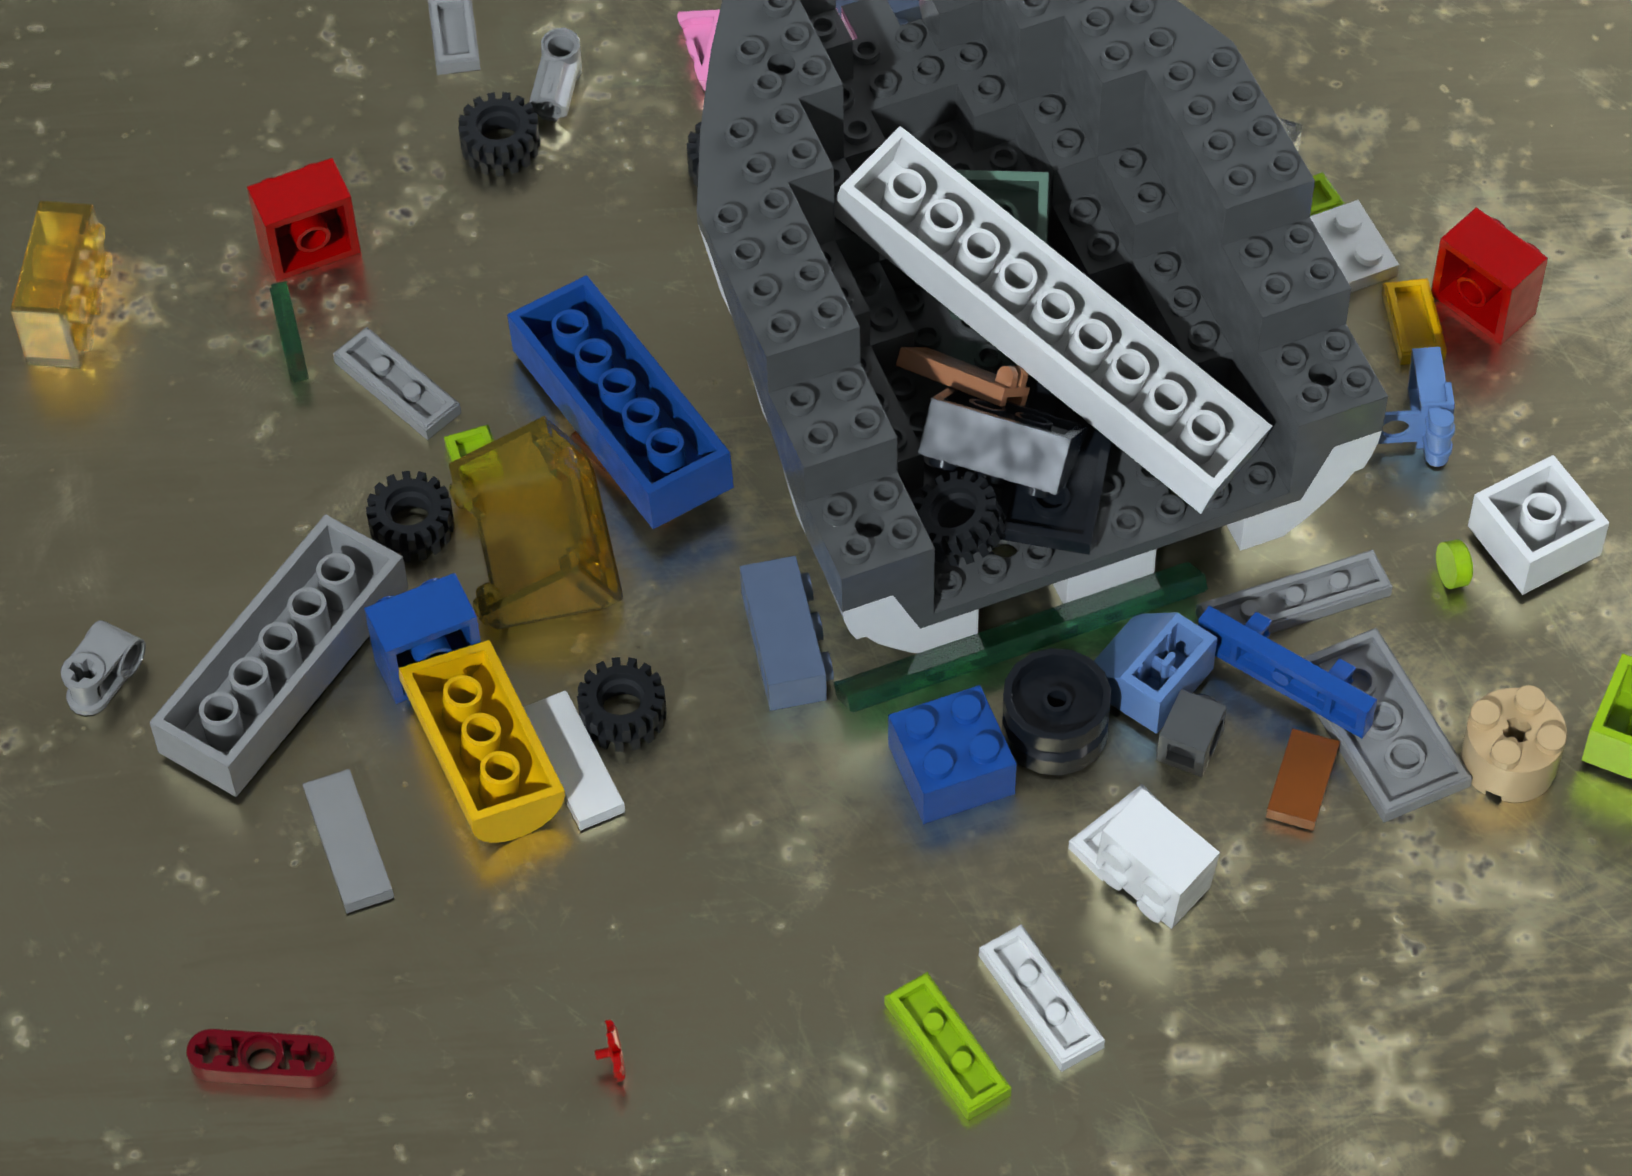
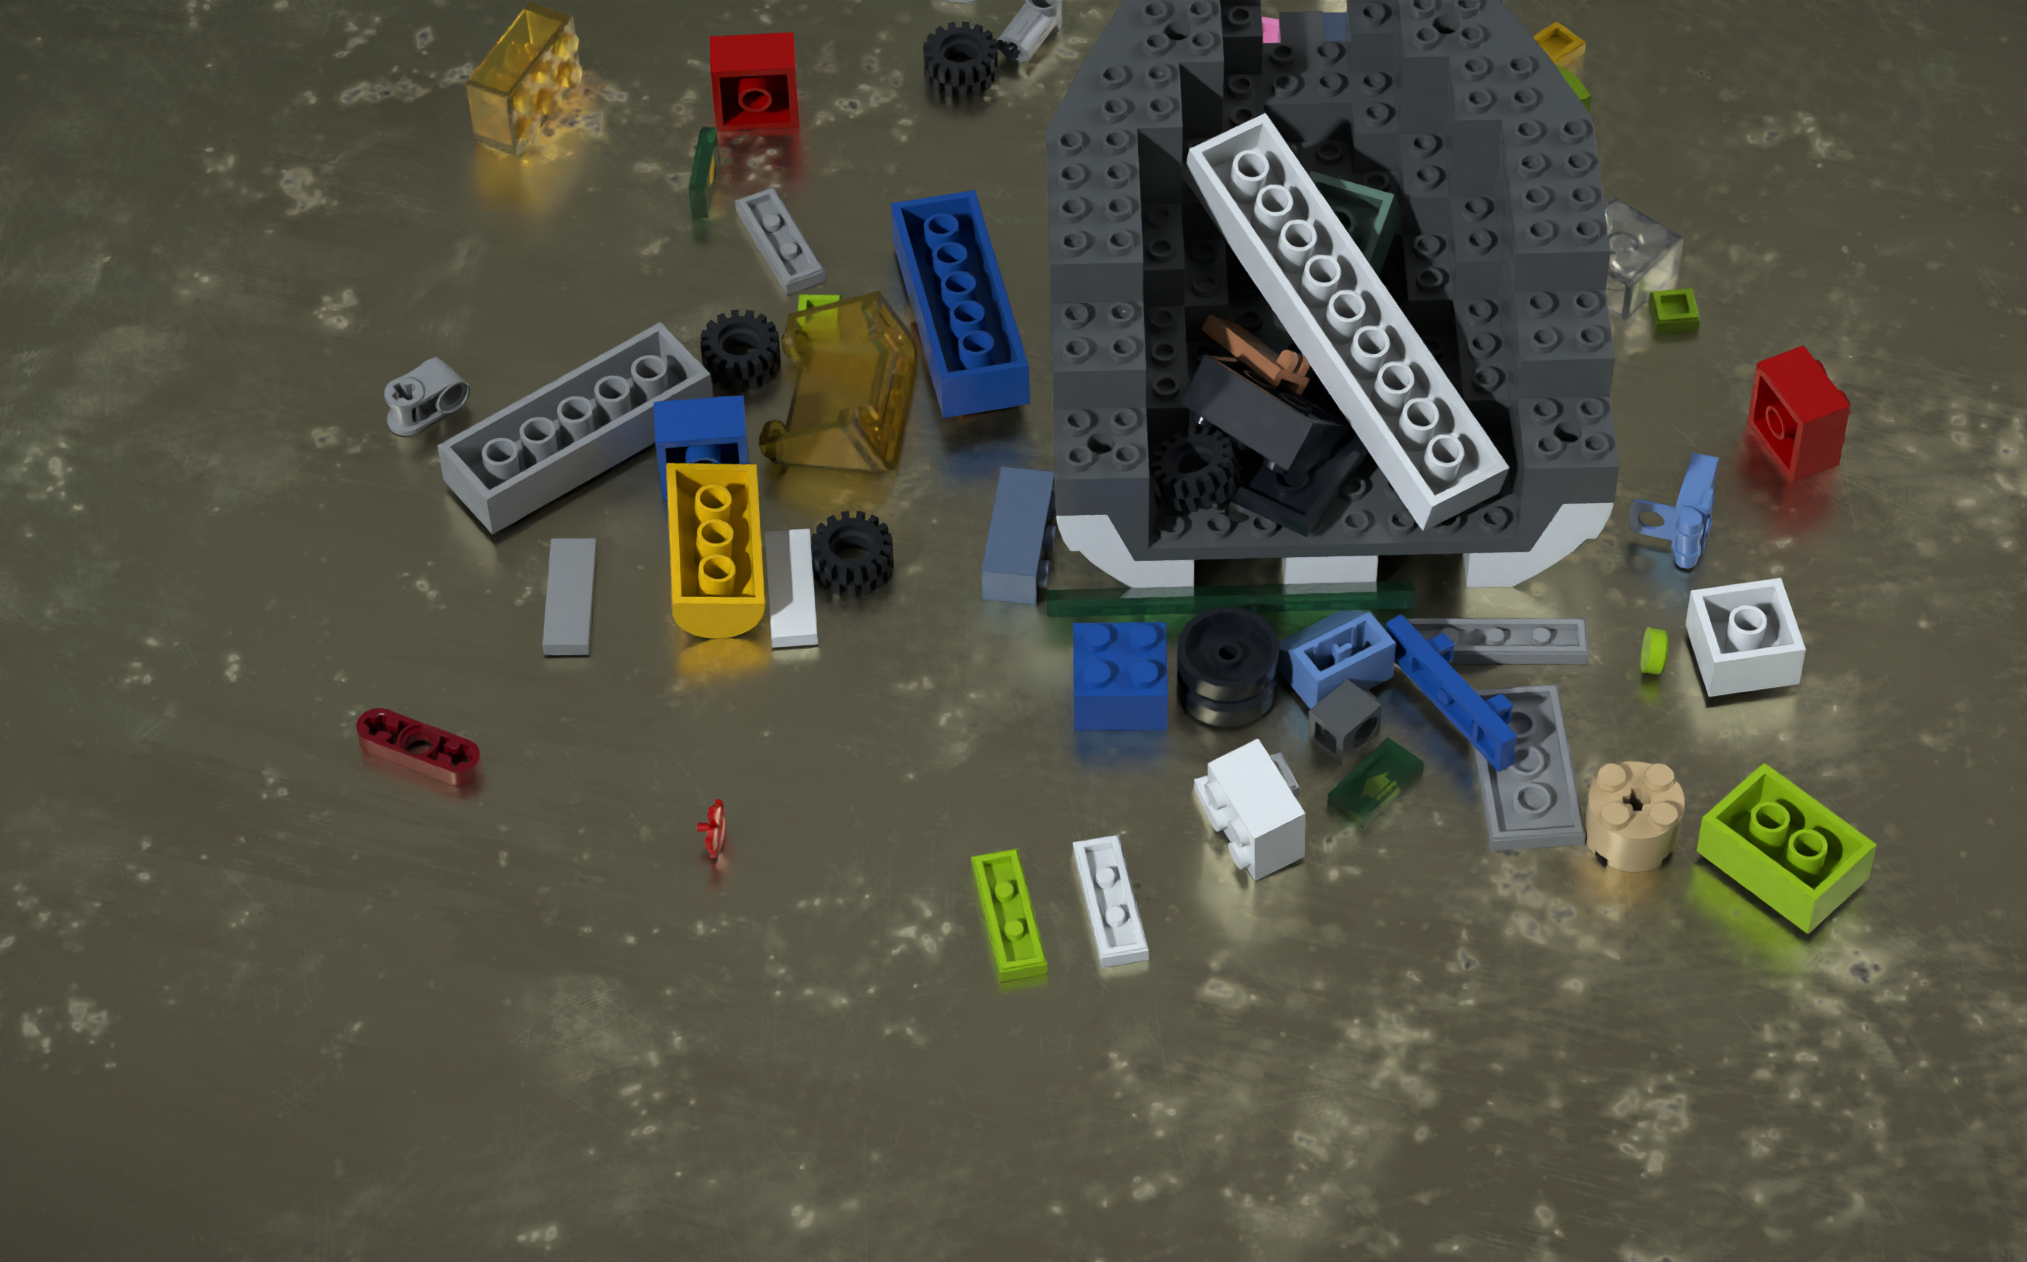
camera: 20 degrees right, 5 degrees down
dark orange tile [1266,728,1340,831] -> none
white plate [1310,200,1399,292] -> none
yellow tile [1381,278,1447,365] -> none
none -> clear green tile [1327,737,1424,829]

